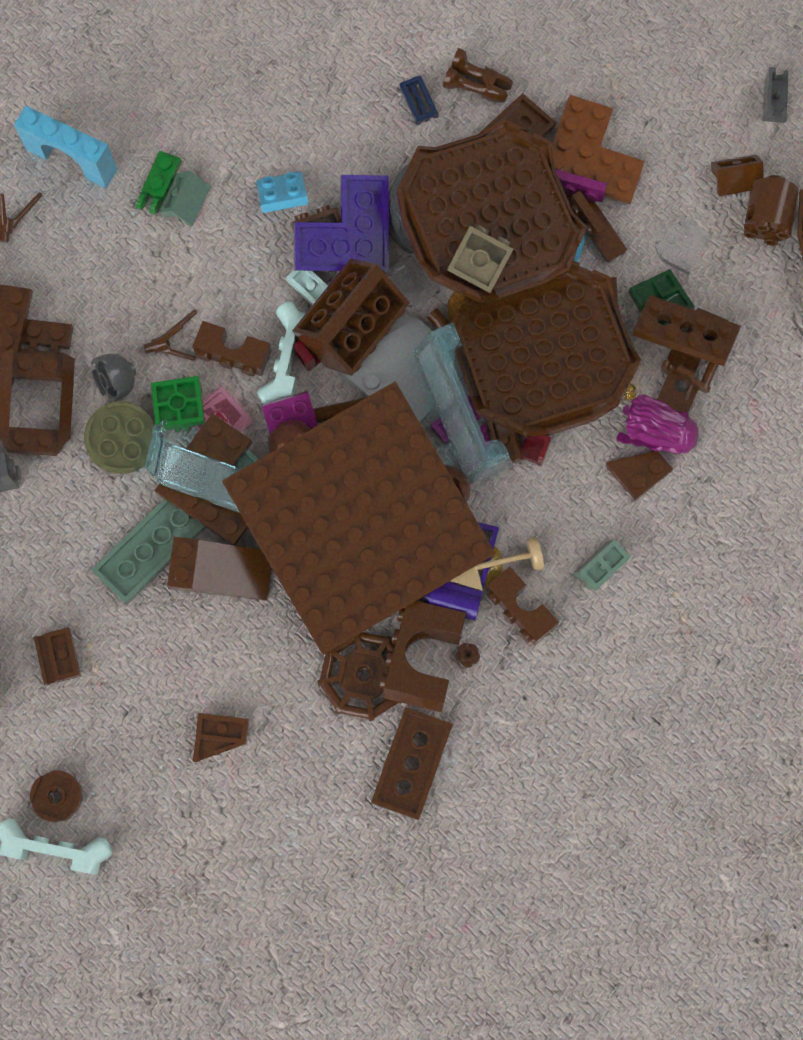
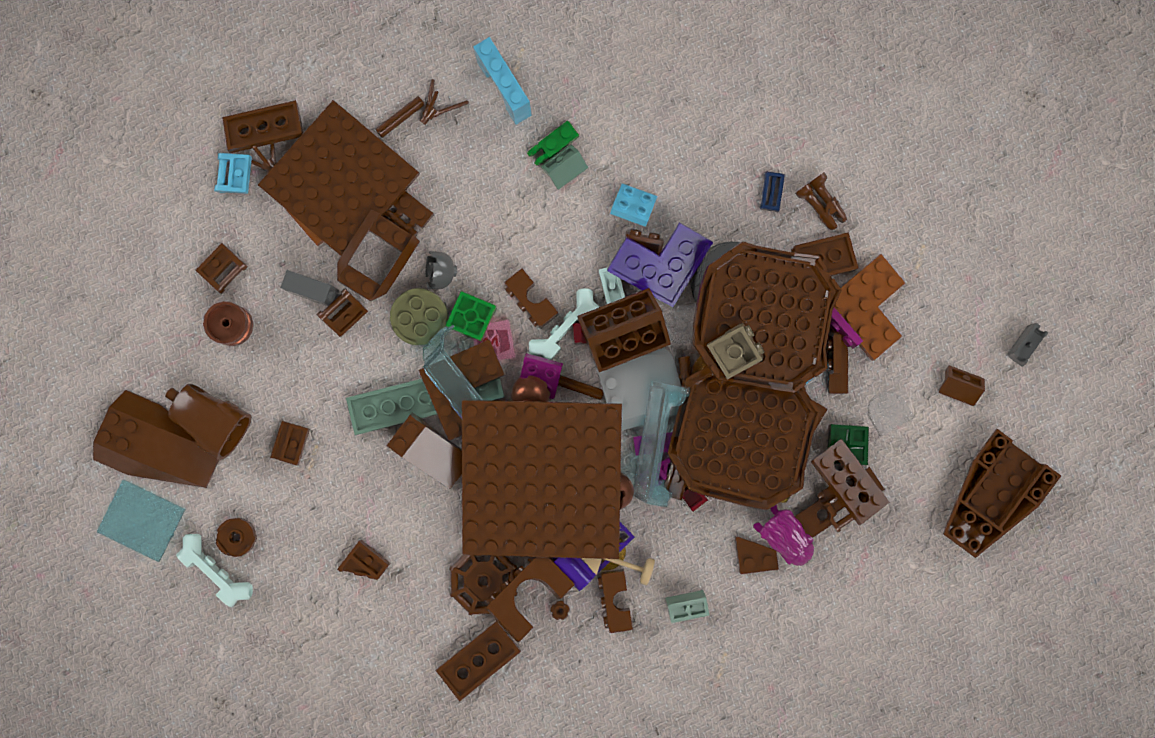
camera: 30 degrees right, 10 degrees up
reddish brown plant [144,310,197,361] -> none
reddish brown cylinder [744,175,799,246] -> none
none -> reddish brown plate [316,288,368,337]

